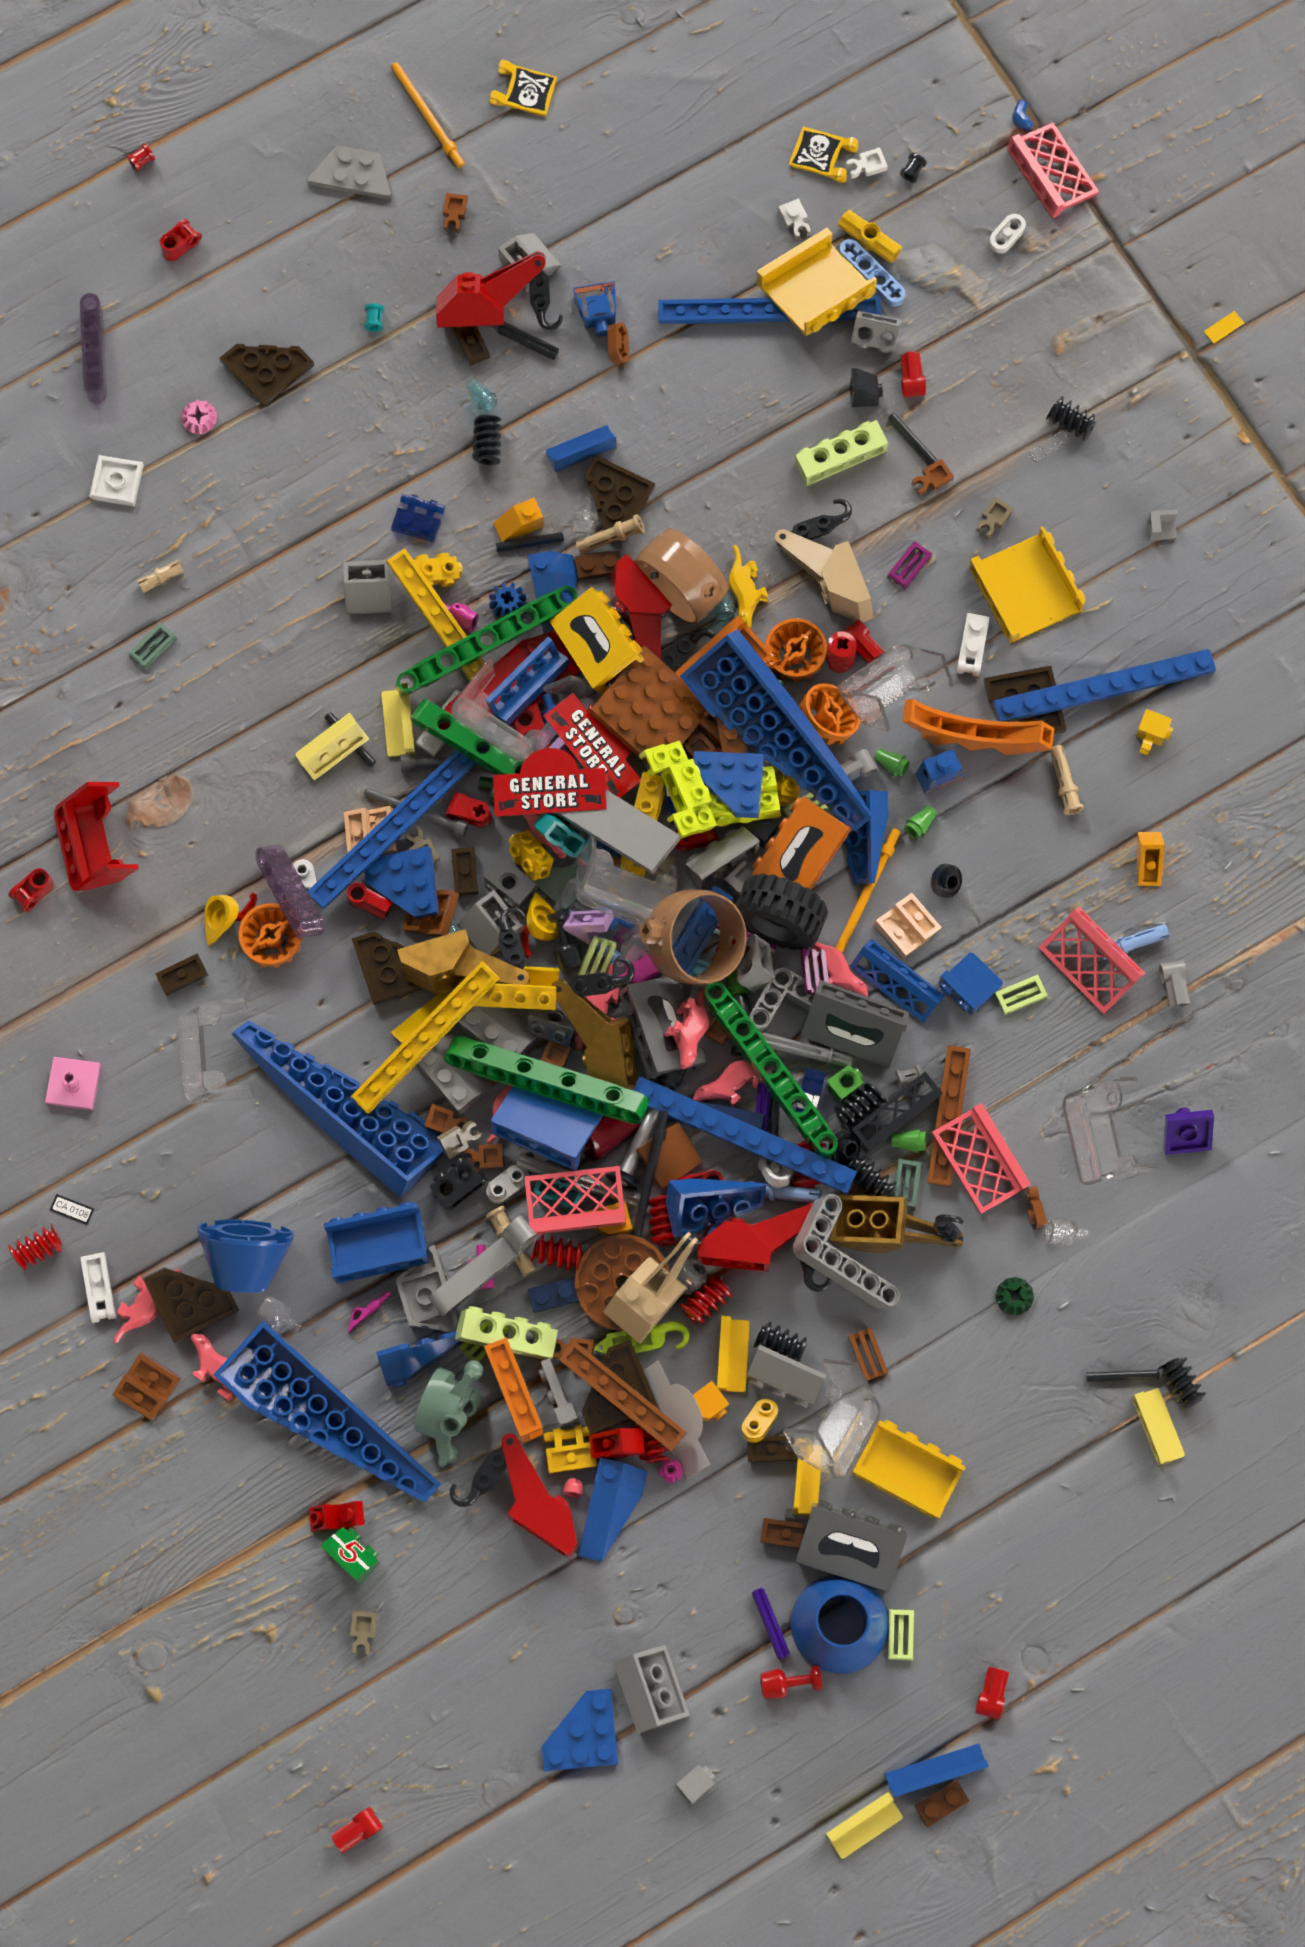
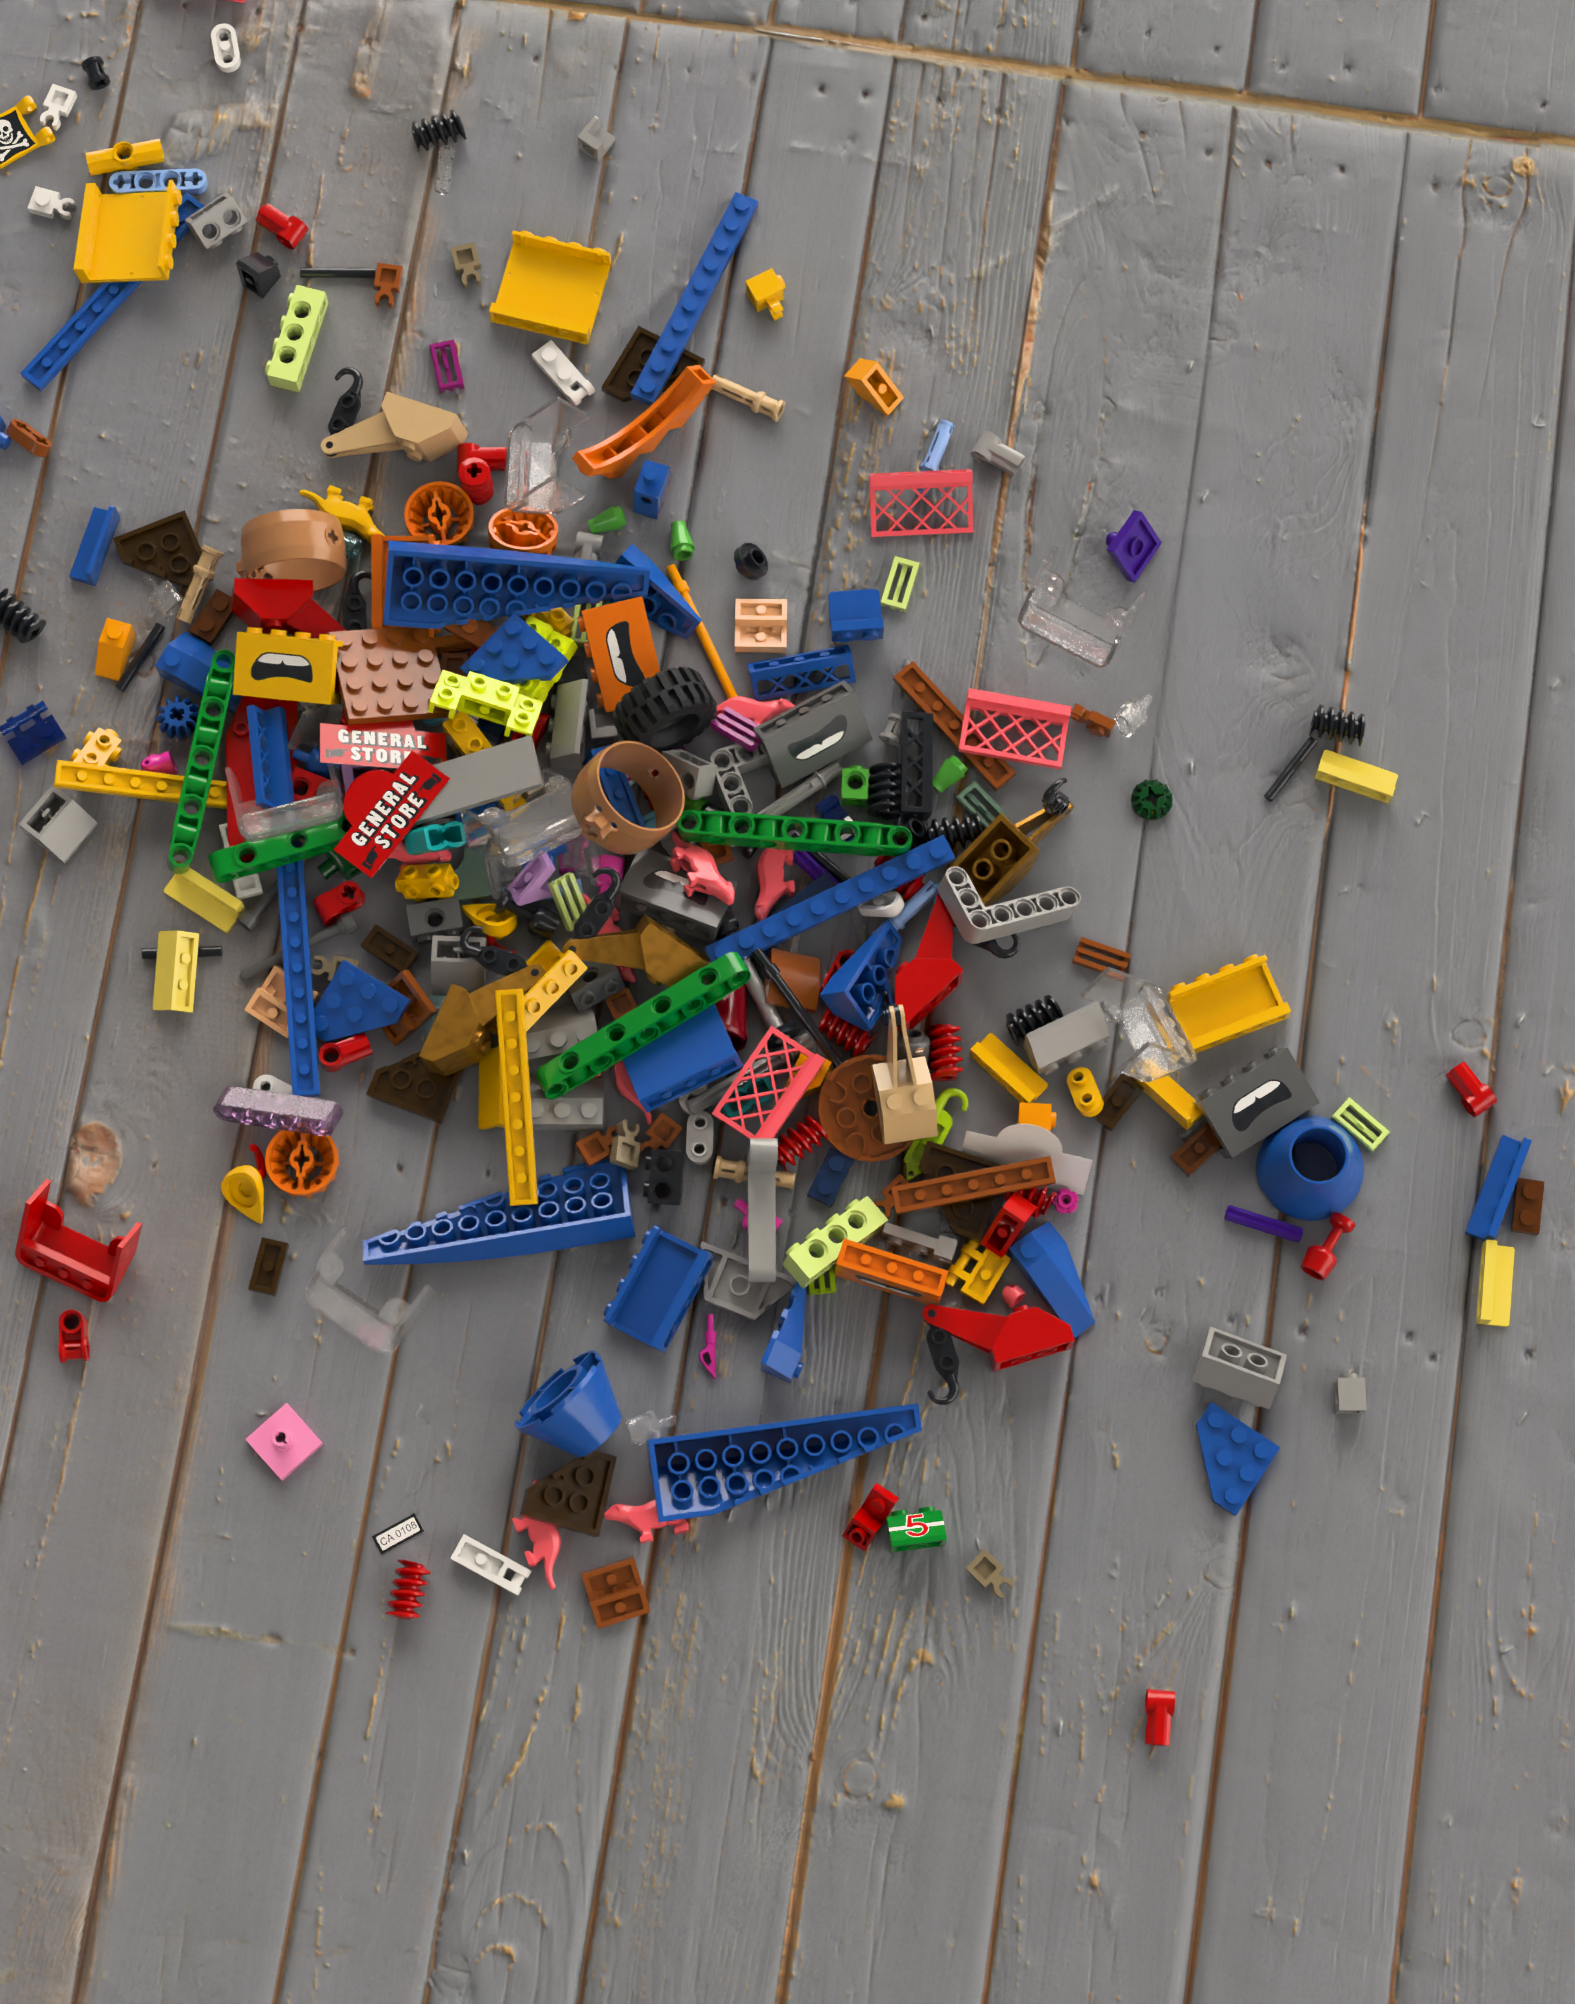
camera: 50 degrees left, 0 degrees up
sand green piece [414,1360,483,1467] -> none

